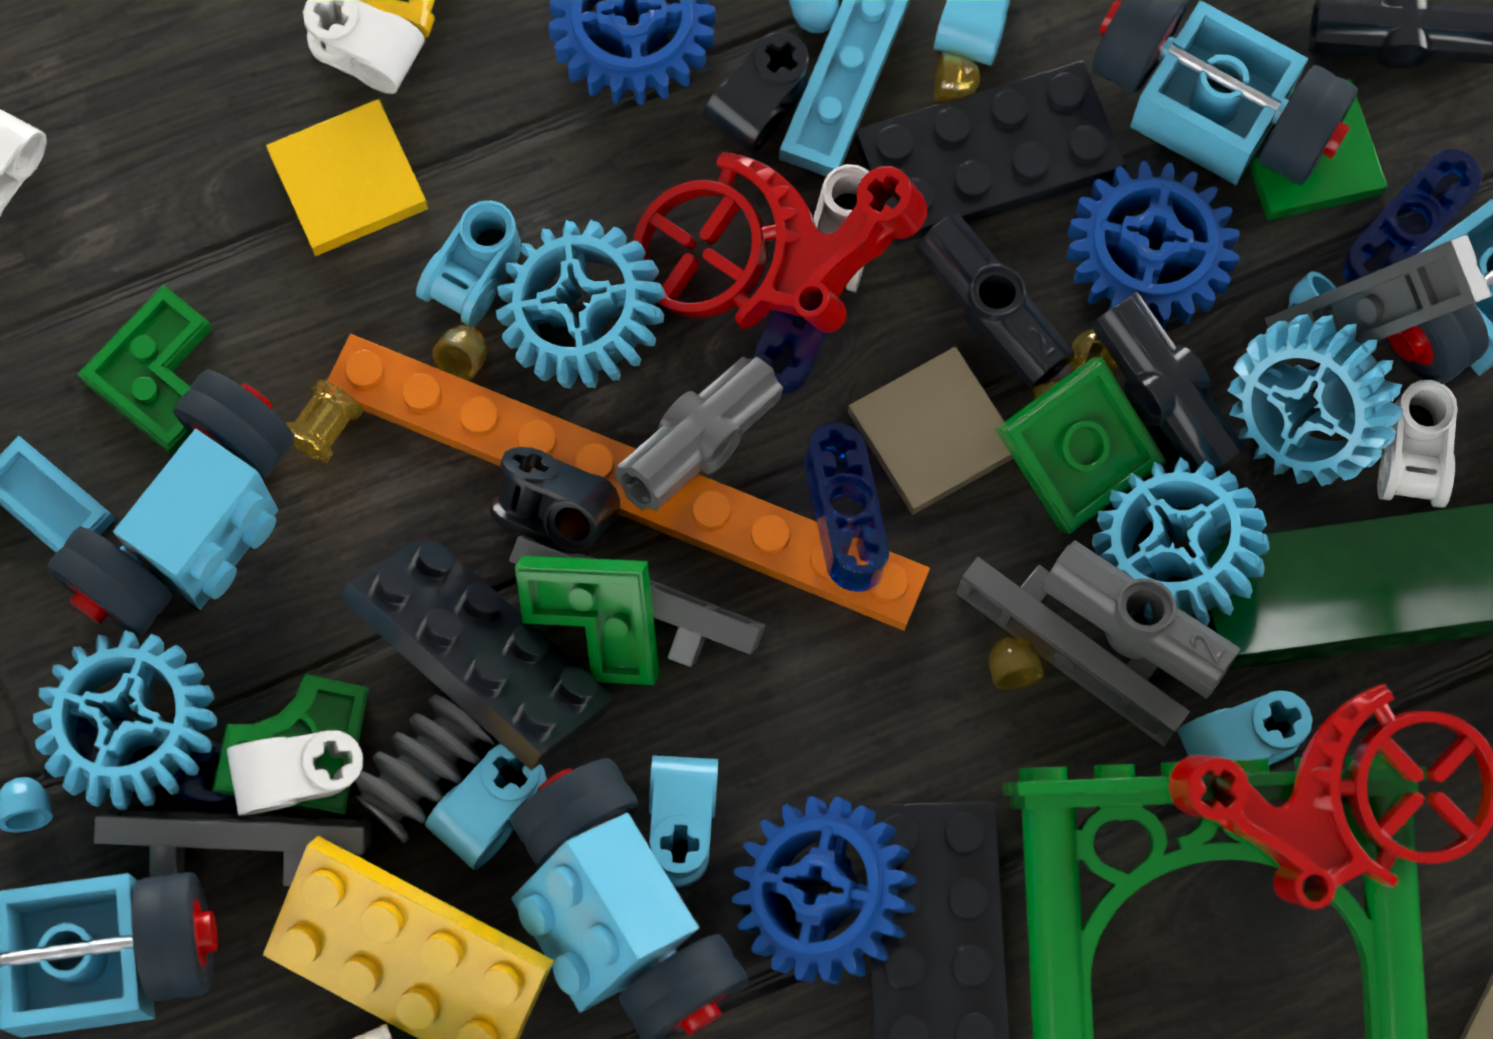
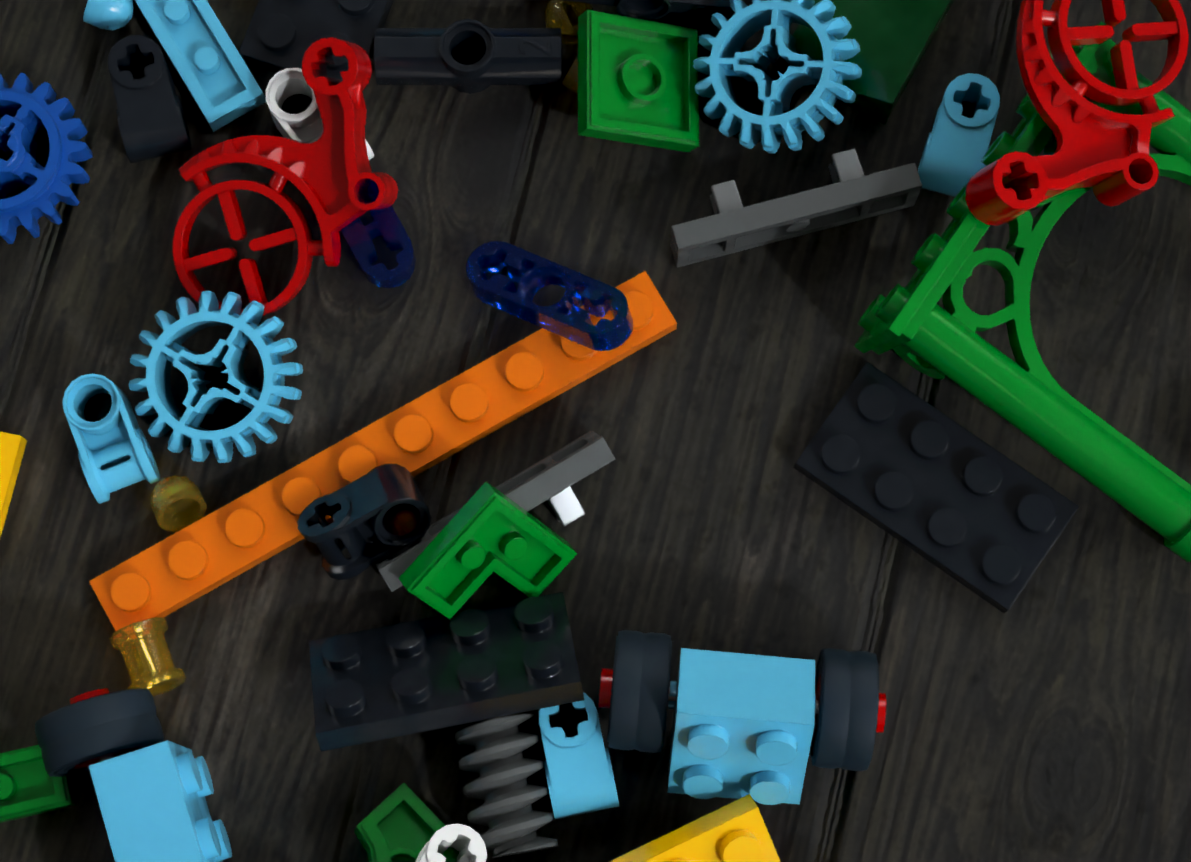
camera: 50 degrees left, 5 degrees up
dark grey piece [615,357,783,511] -> none
medium azure piece [649,755,718,887] -> none
blue gear [732,796,916,984] -> none
dark tan tile [848,346,1013,515] -> none
clear yellow hinge [989,637,1044,690] -> none
dark grey piece [1041,540,1241,699] -> none

